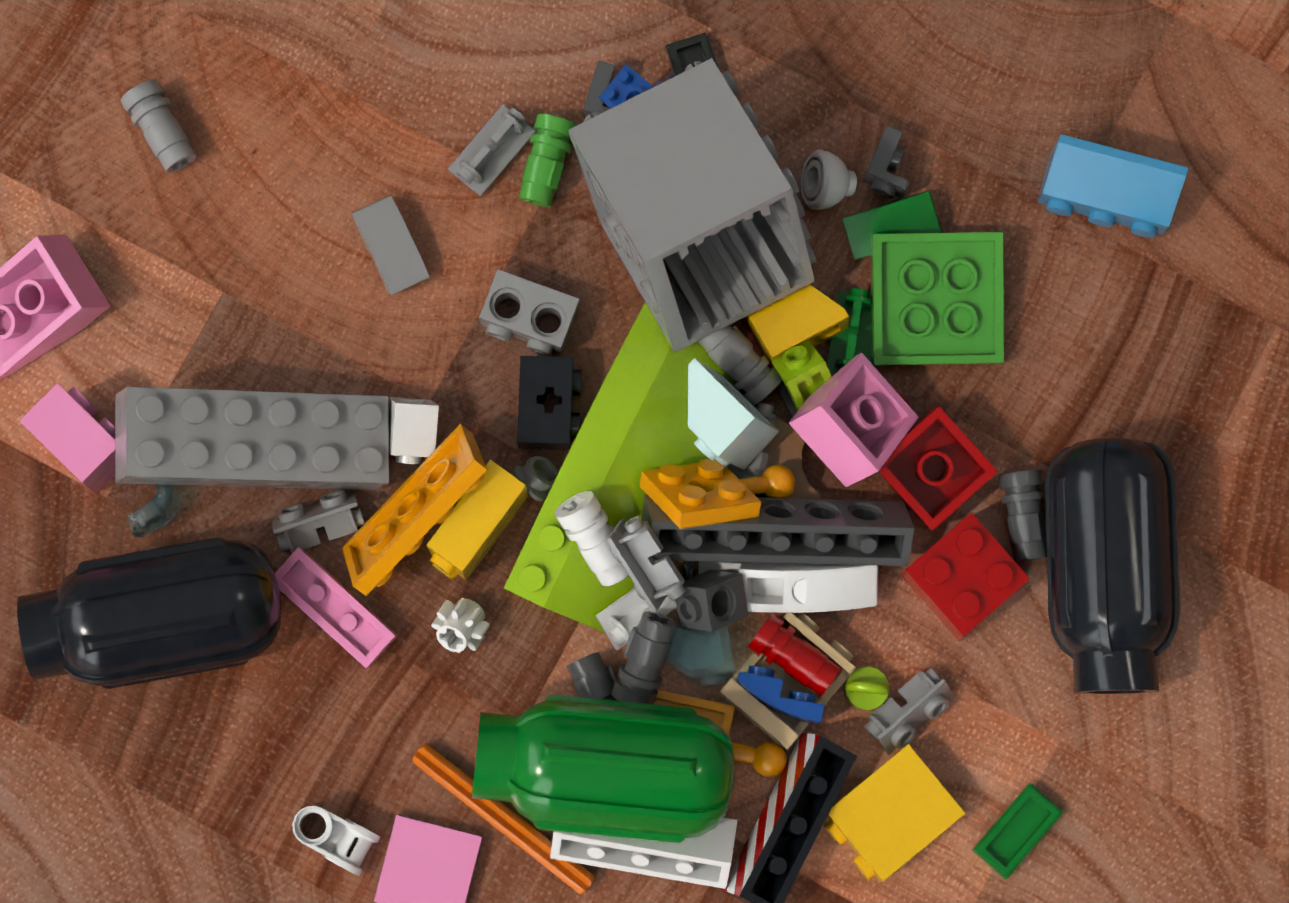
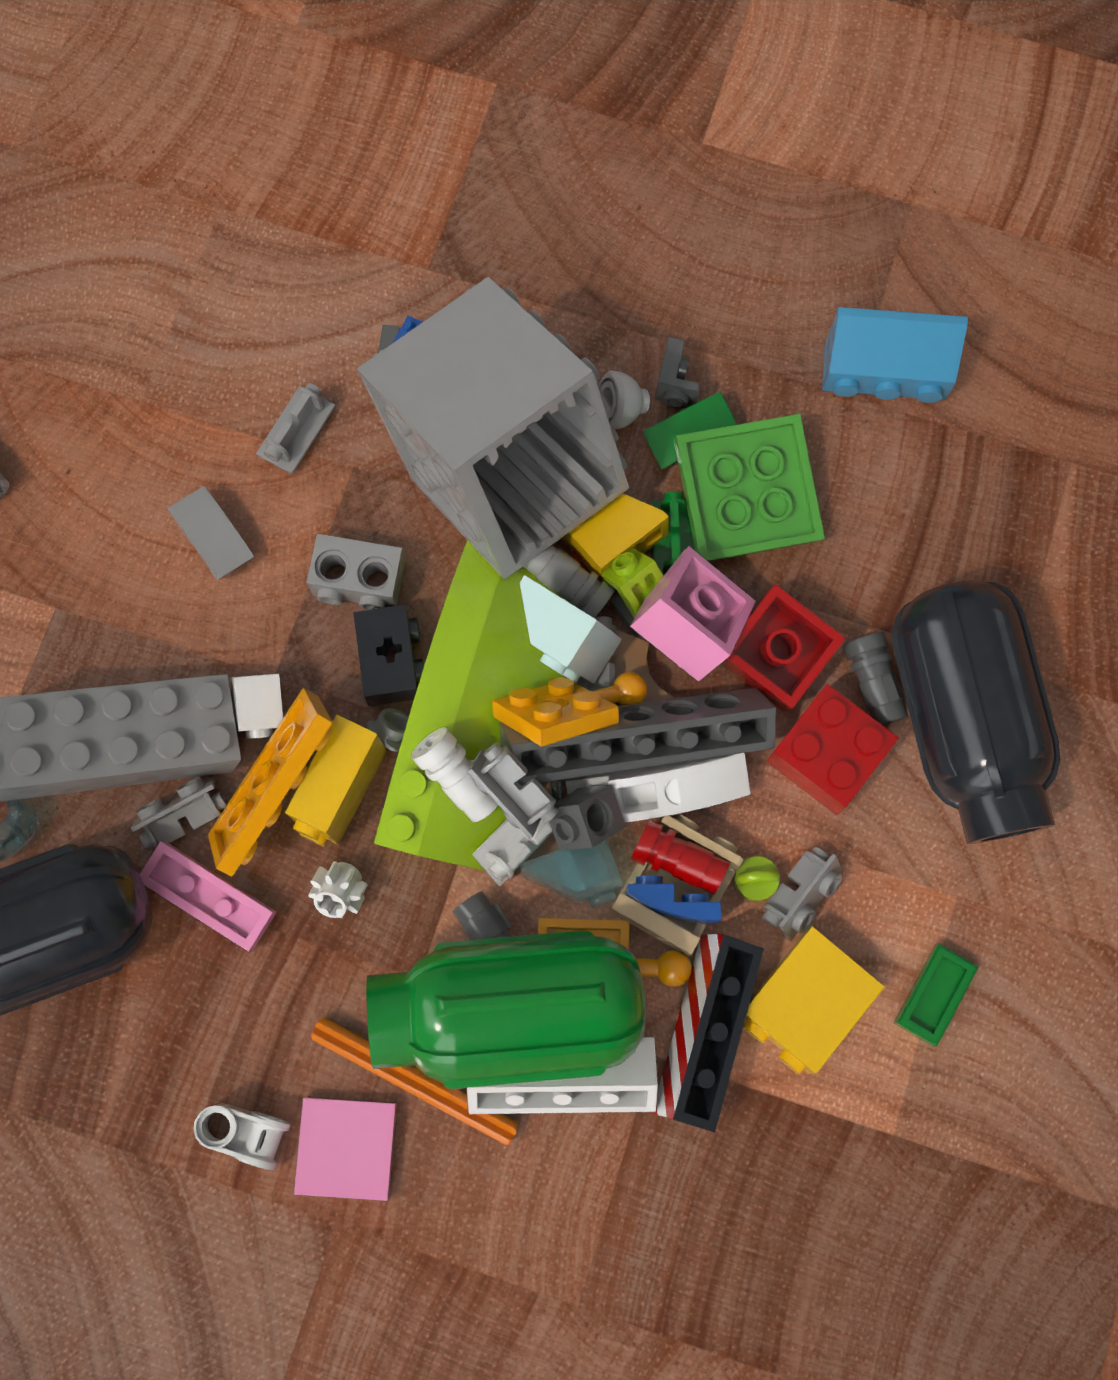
camera: 10 degrees left, 5 degrees down
bright green axle [518,113,577,208] -> none
dark grey axle [611,611,676,704] -> none

